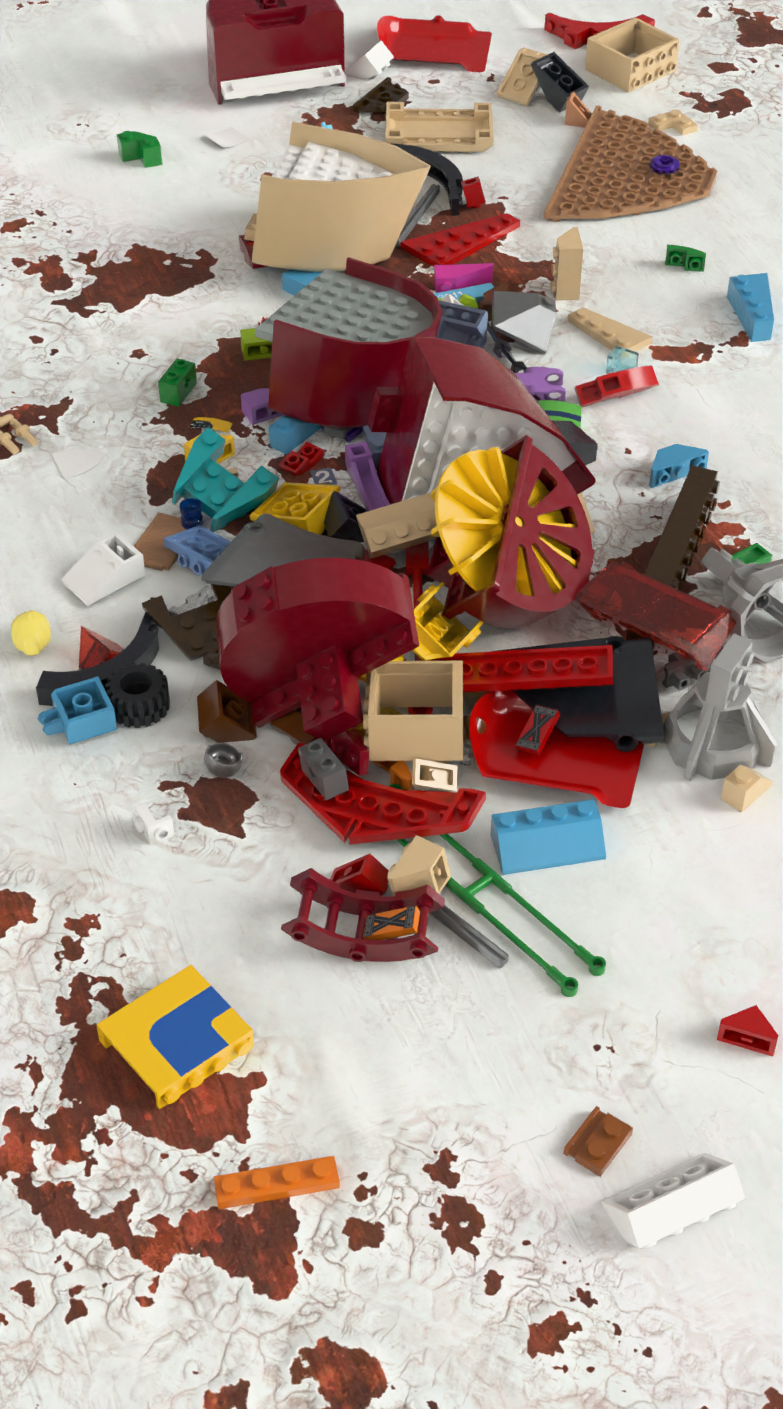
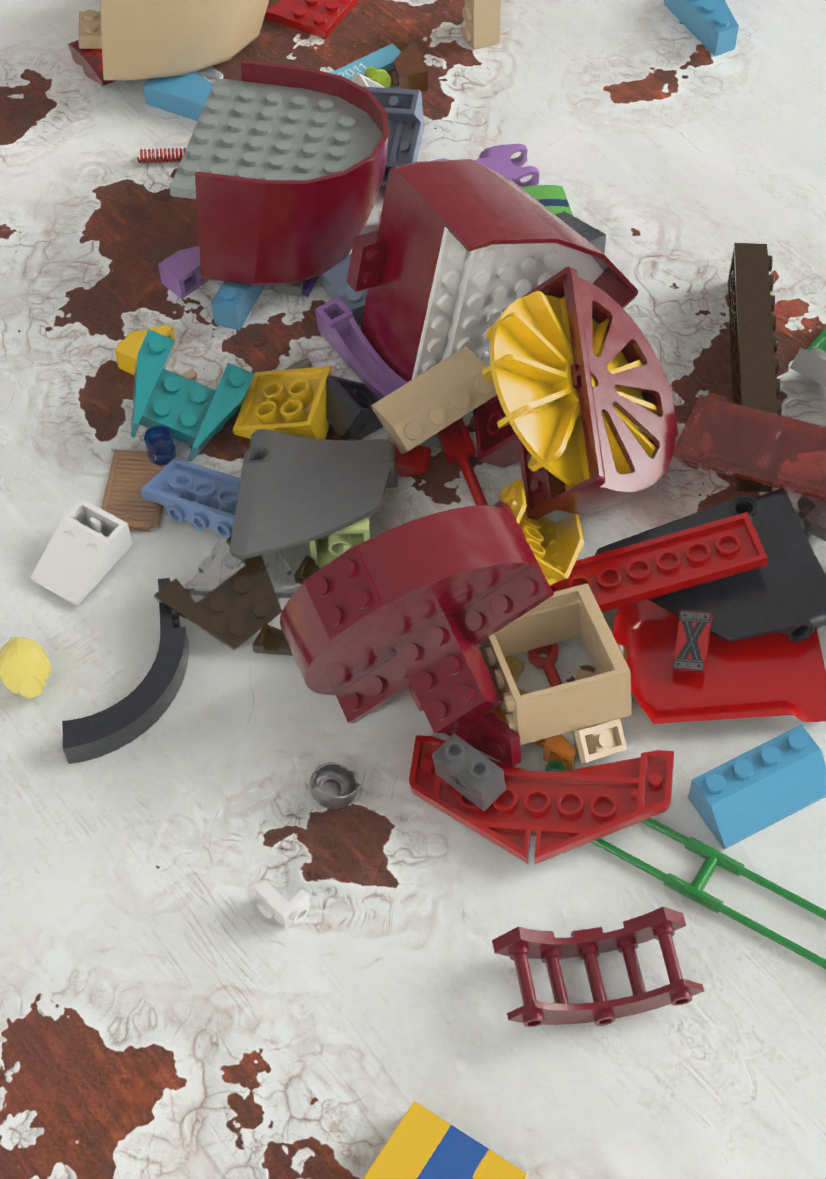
camera: 15 degrees left, 10 degrees up
dark azure hinge [38,676,117,745] -> none
clear red slope [79,626,124,670] -> none
black tyre [105,663,170,728] -> none
green brick [158,358,197,407] -> none
yellow sticker [190,417,232,433] -> none
reddish brown slope [197,680,257,743] -> none
lime slope [240,328,272,361] -> none
reddish brown slope [270,710,317,745] -> none
red slope [279,442,325,476] -> none
sand blue sticker [310,468,337,485] -> none
red slope [330,853,389,896] -> none
tile [363,905,420,940] -> none
tan slope [387,835,451,896] -> none
dark grey axle [430,905,509,968] -> none
dark pink slope [434,263,493,293] -> none
black flag [487,323,527,373] -> none
slope [492,291,556,354] -> none
tan wing [568,307,653,358] -> none
red slope [574,365,659,407] -> none
clear light blue panel [606,346,639,374] -> none
dark azure slope [649,444,709,488] -> none

